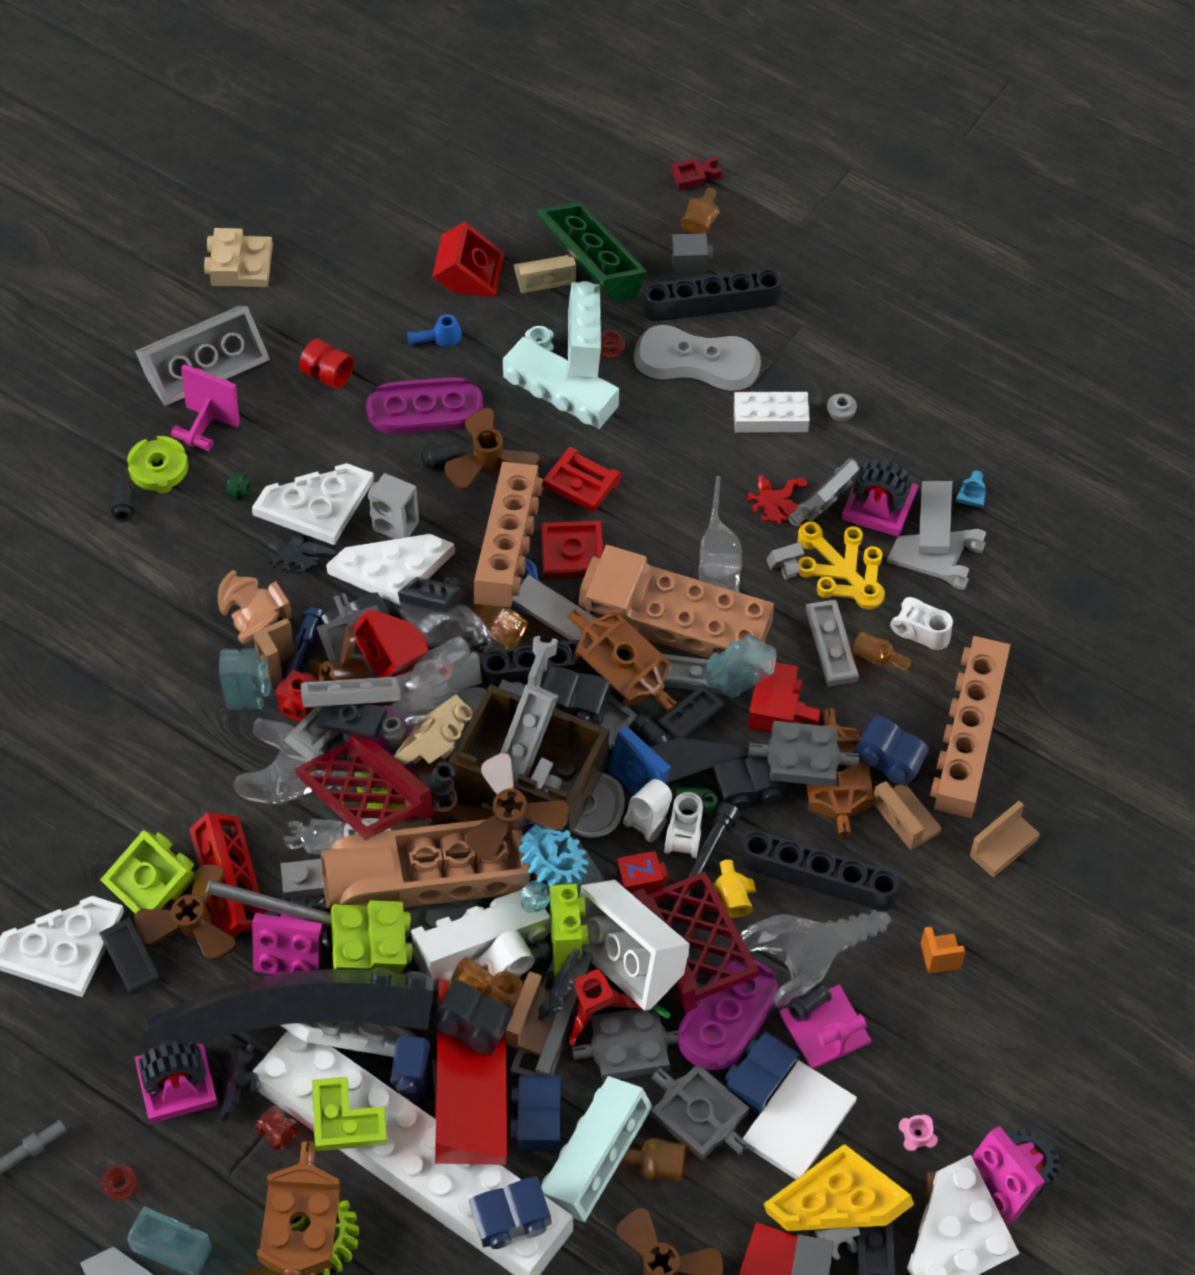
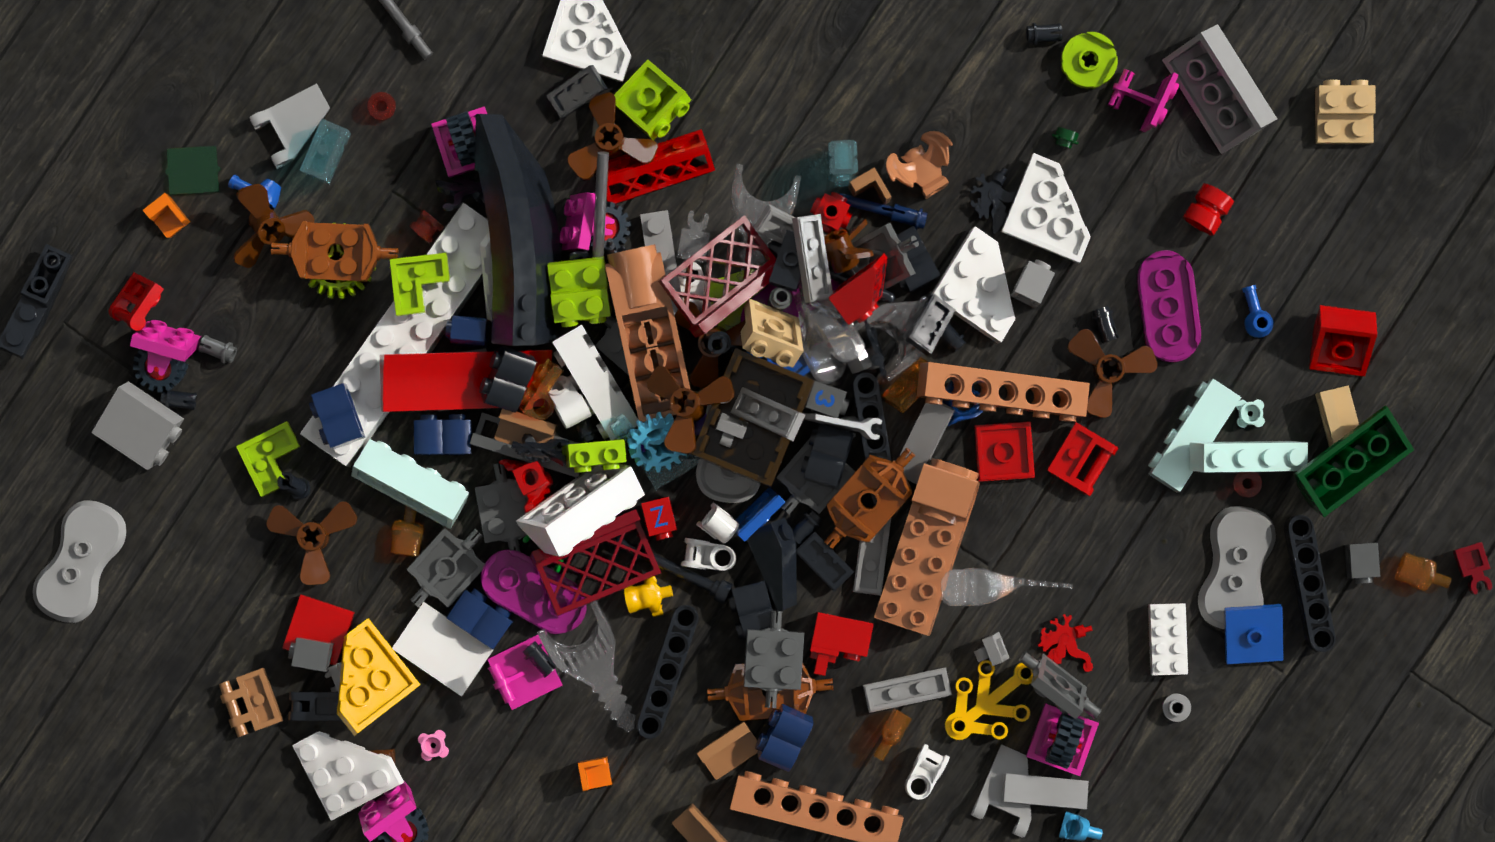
camera: 90 degrees right, 30 degrees up
dark green arm [675,787,720,813] -> none
clear light blue brick [706,634,777,698] -> none
none -> blue plate [1224,604,1283,664]

